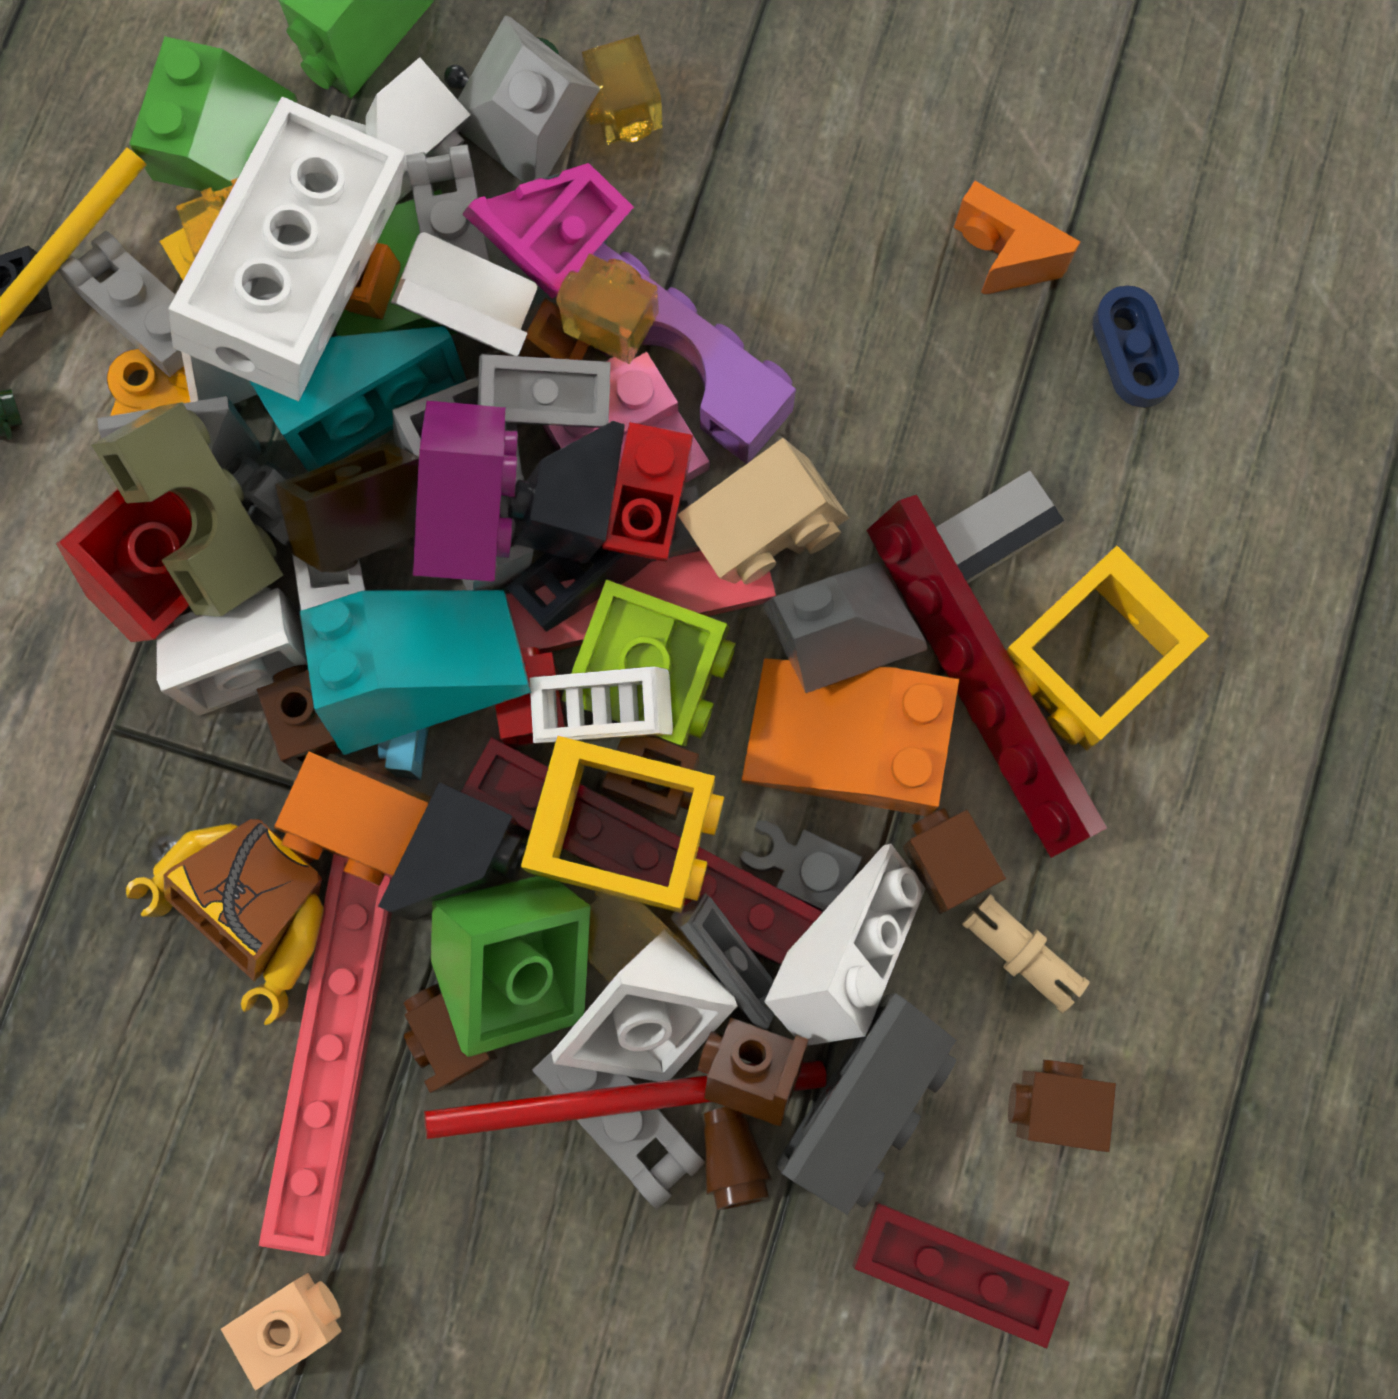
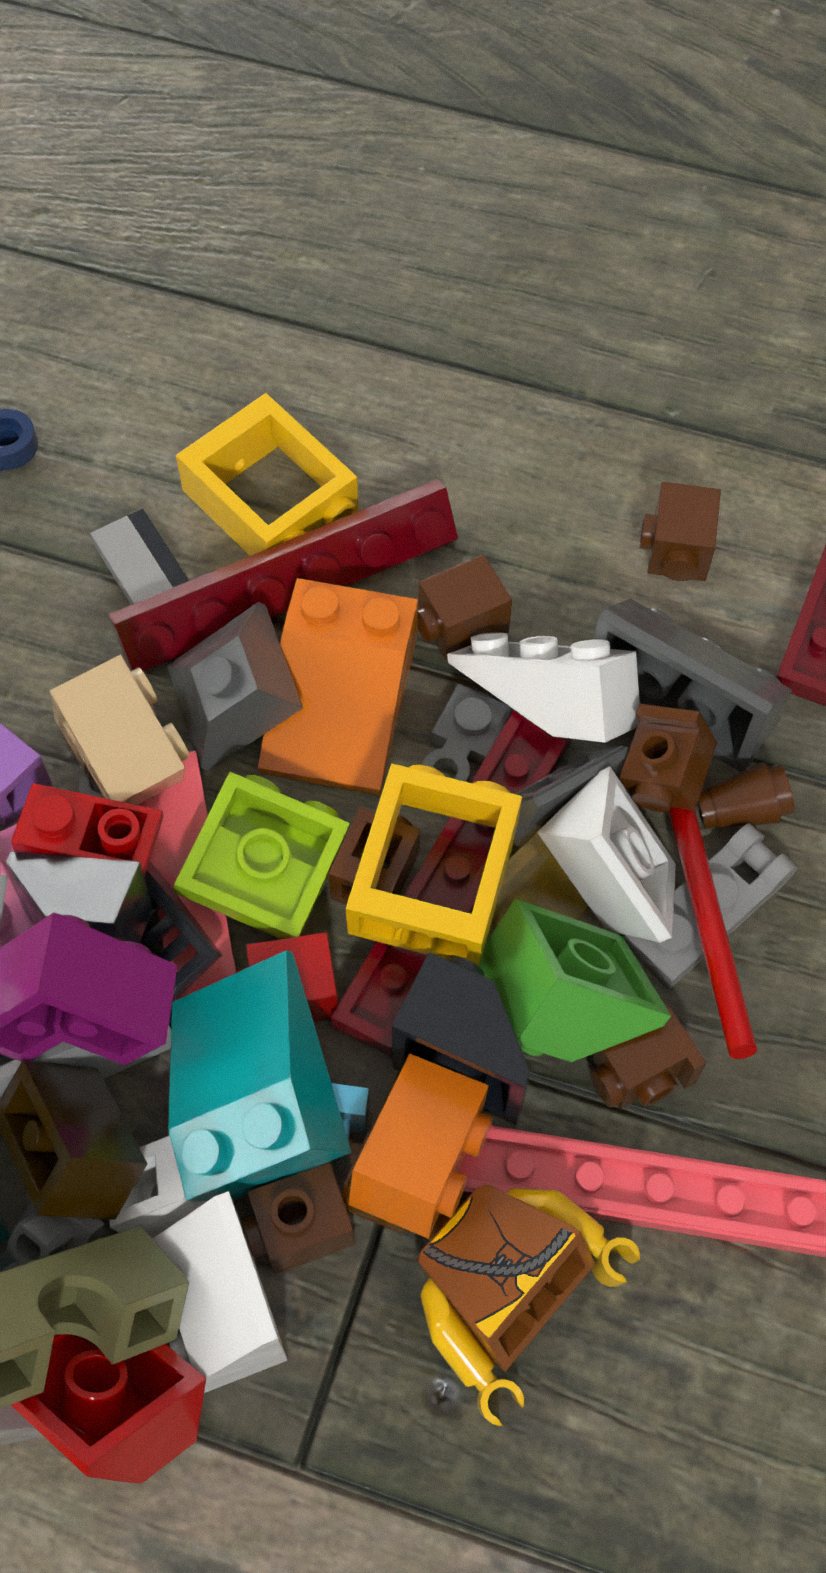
camera: 90 degrees left, 15 degrees down
white slope [530,667,673,743] -> none
tan pin [962,893,1090,1013] -> none

